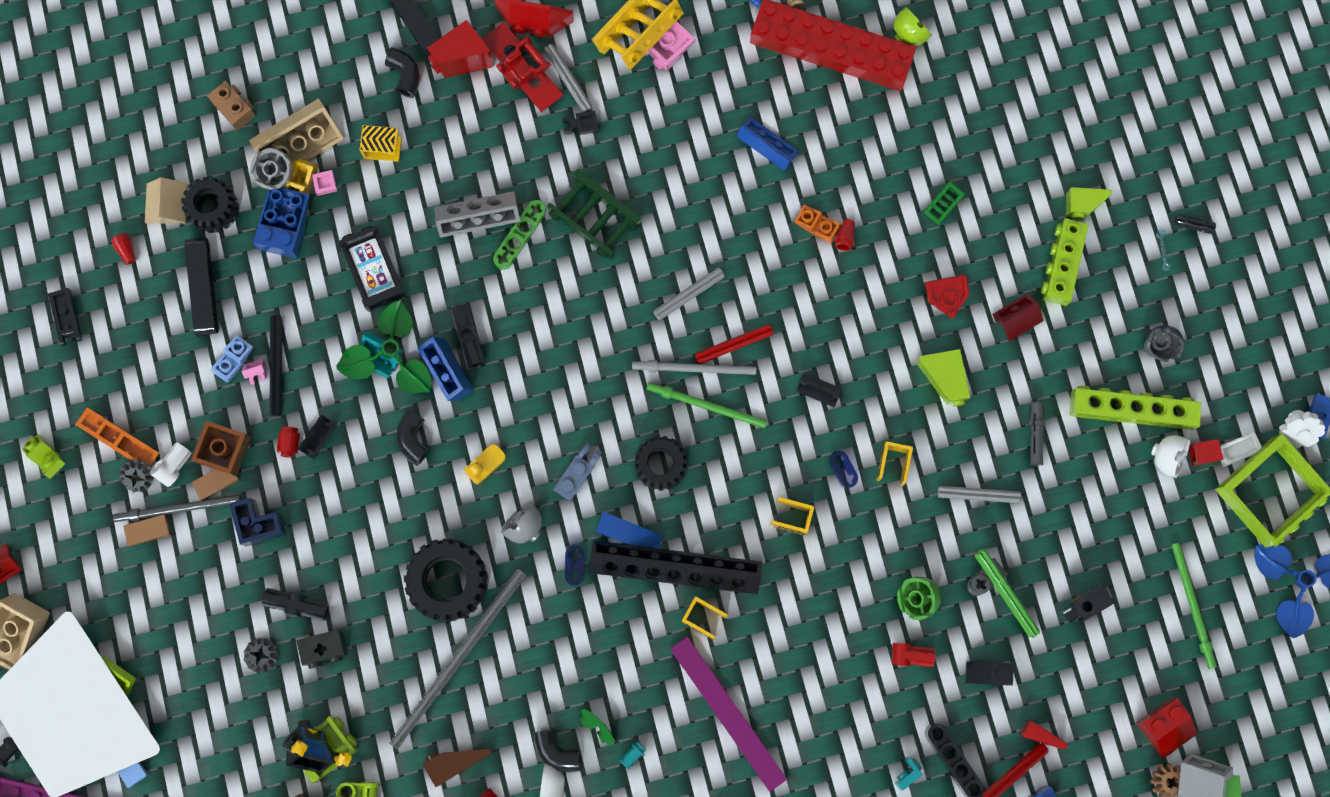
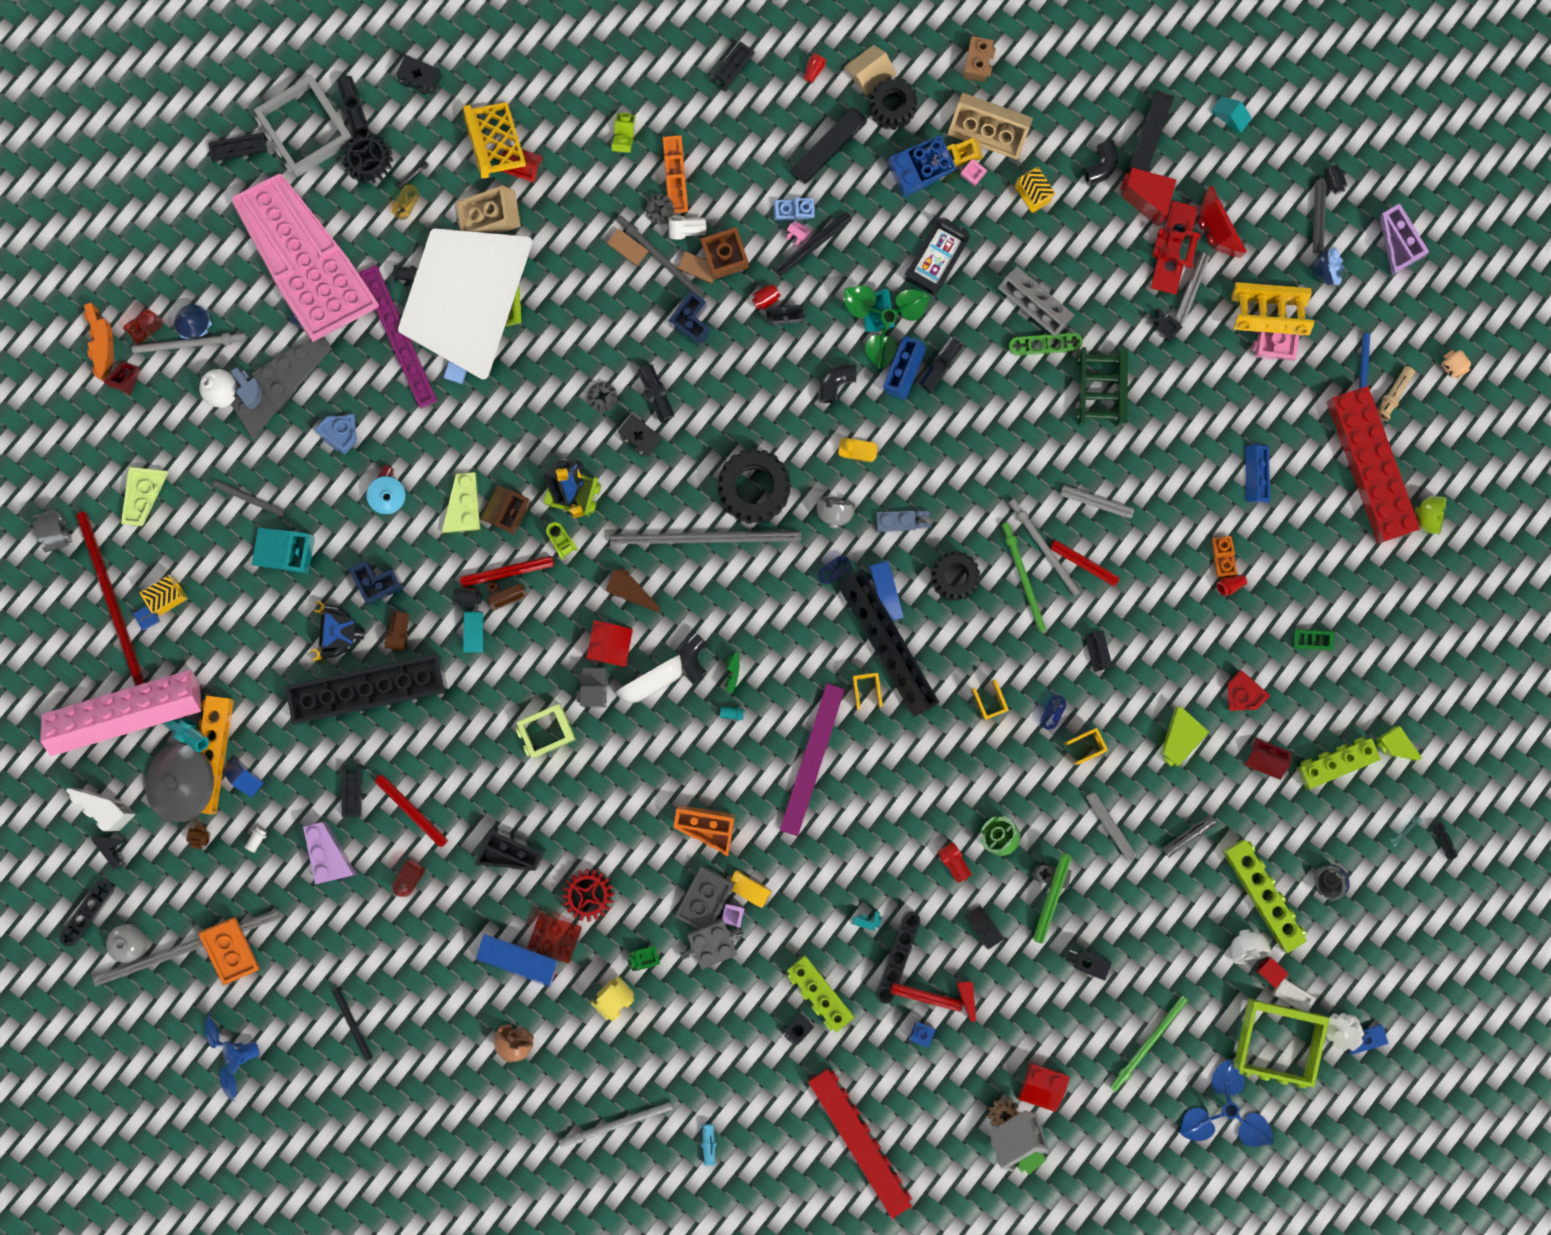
camera: 50 degrees right, 5 degrees up
light grey cylinder [250,148,294,190] -> none

